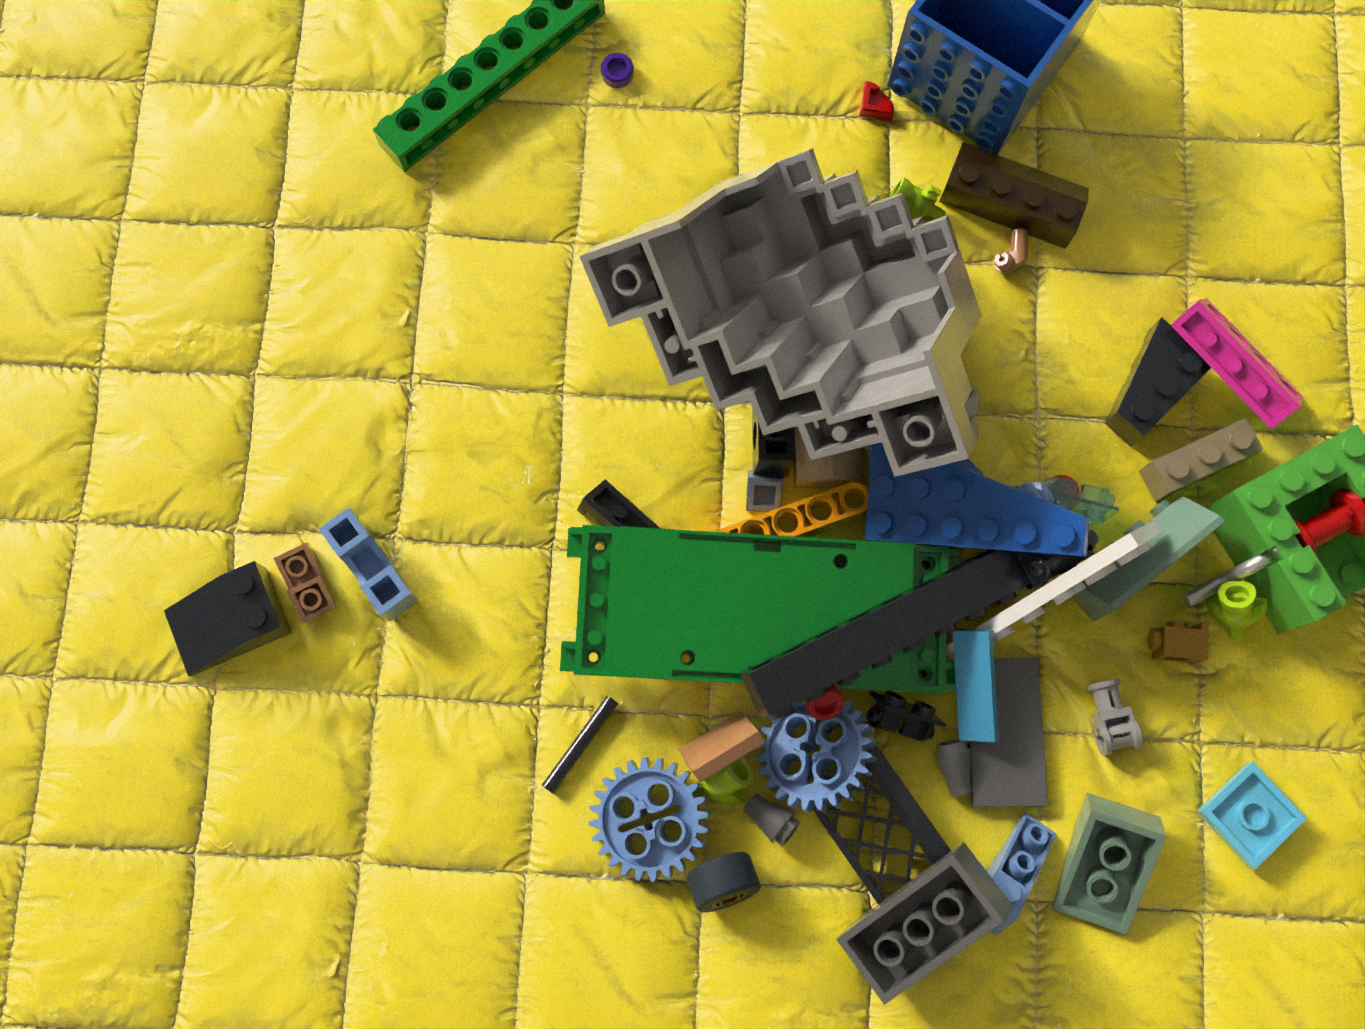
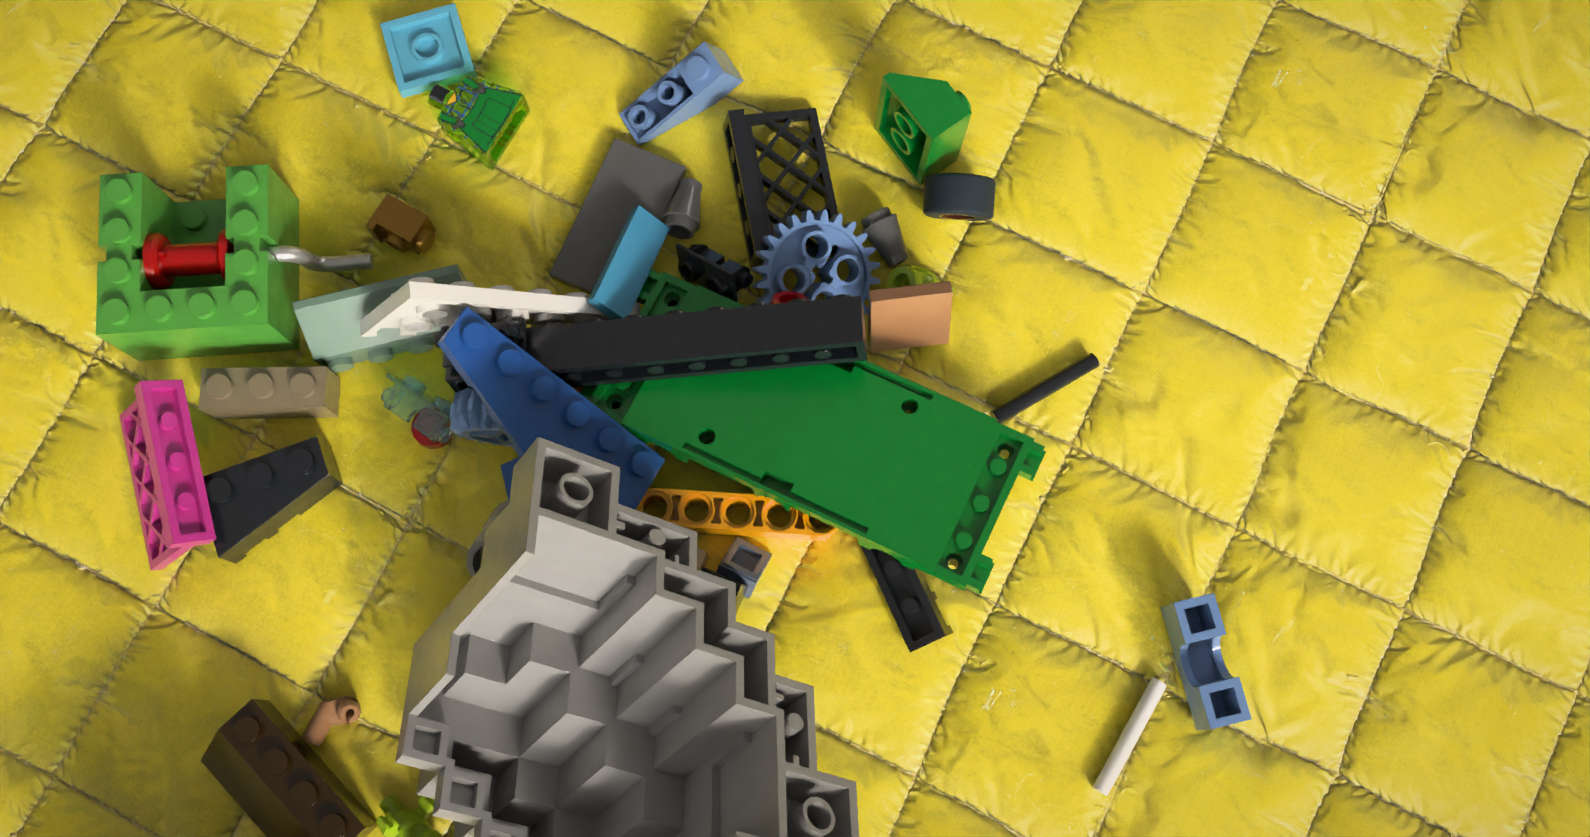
camera: 160 degrees left, 0 degrees up
black slope [164,561,292,677] -> none
medium nougat slope [273,542,337,623] -> none
medium blue gear [589,757,711,882] -> none
dark grey brick [836,842,1014,1005] -> none
sand green slope [1053,793,1166,935] -> none
light grey connector [1086,678,1143,756] -> none
lime piece [1207,581,1267,639] -> none
none -> torso [428,75,530,170]
none -> green slope [874,72,972,186]
none -> white bar [1092,677,1167,796]

